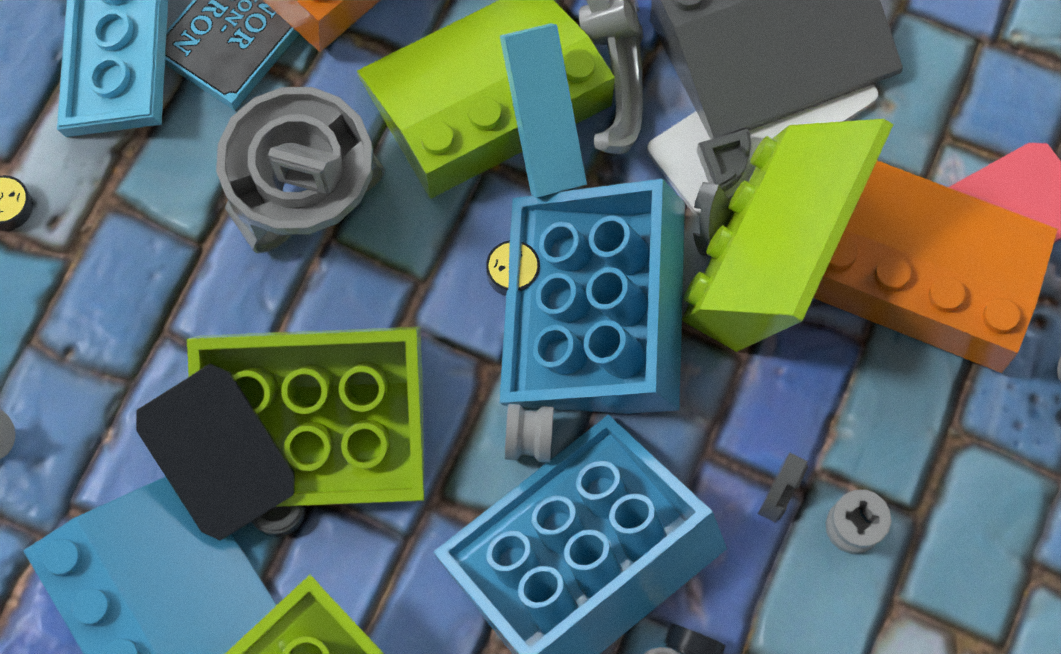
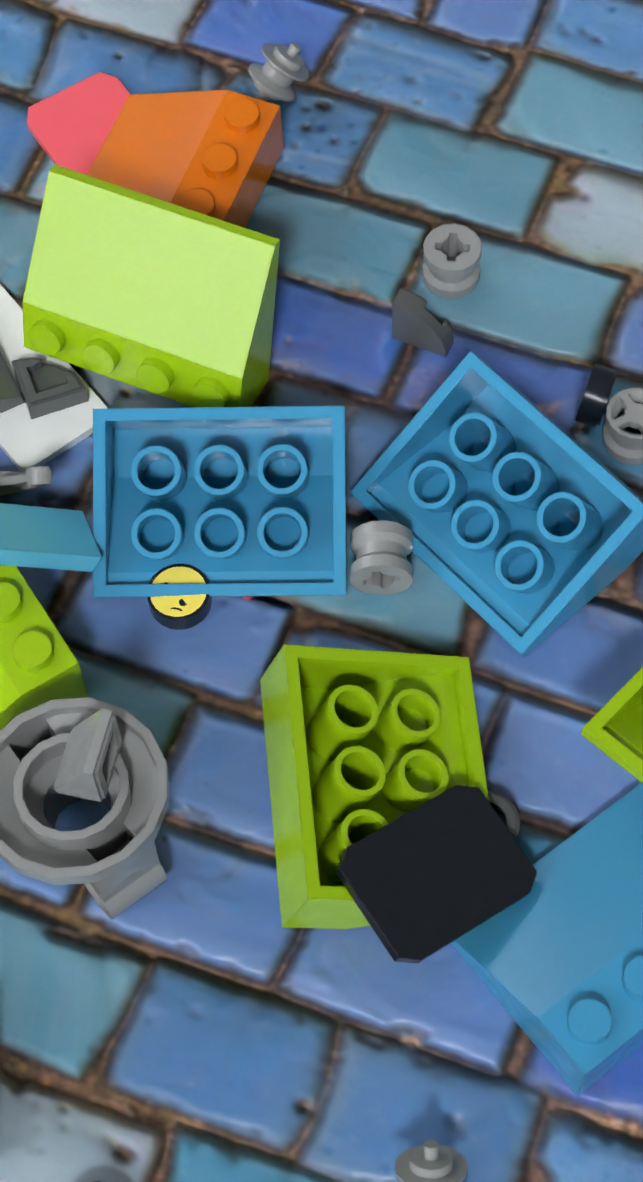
camera: 90 degrees left, 10 degrees down
dark grey tile [693,182,734,257] -> none

